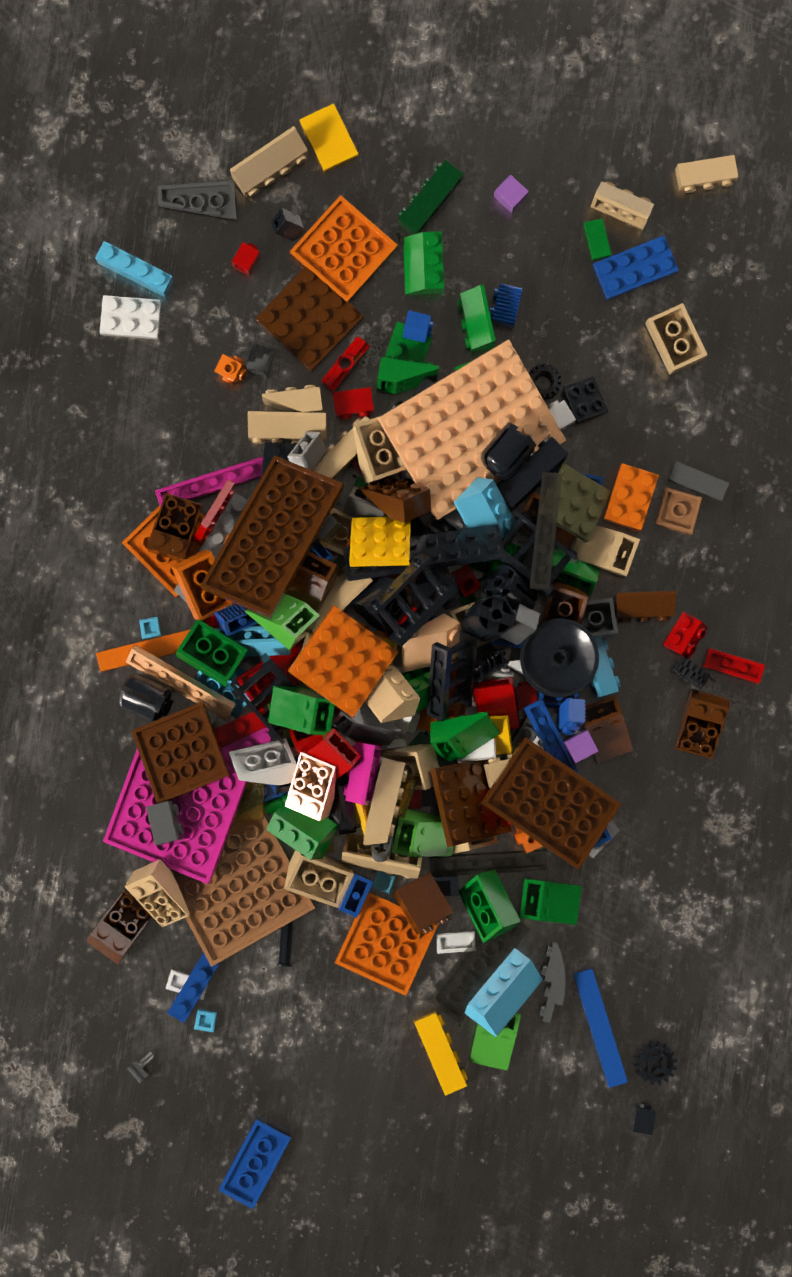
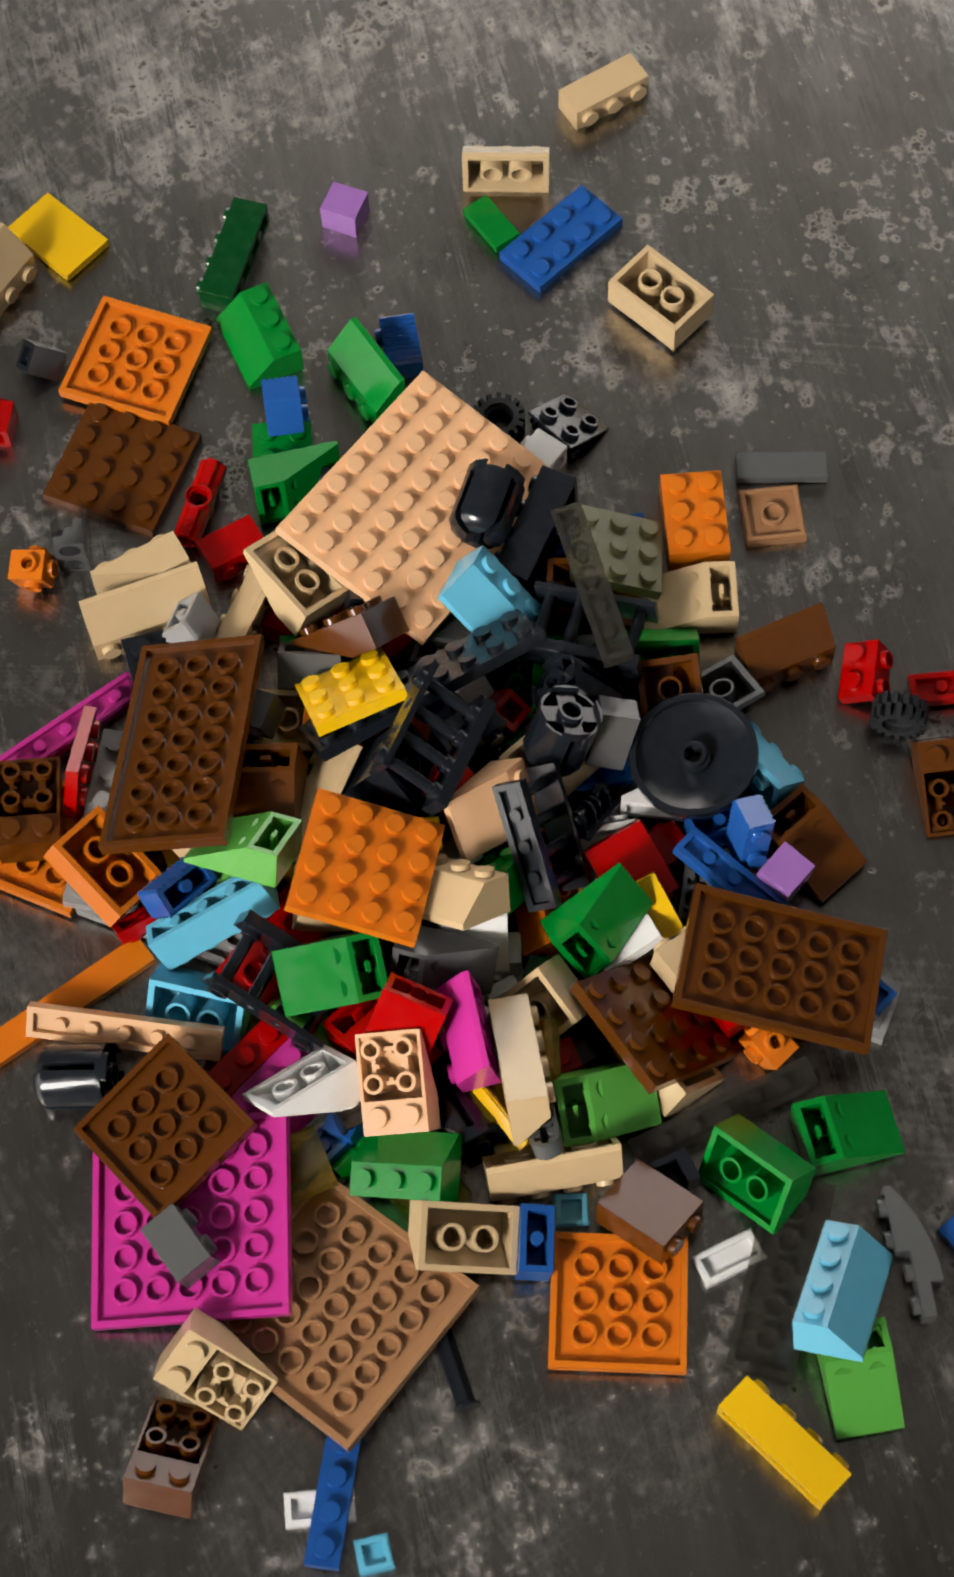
camera: 15 degrees left, 20 degrees down
medium azure tile [139,617,162,639] -> none
green slope [176,619,248,687] -> none

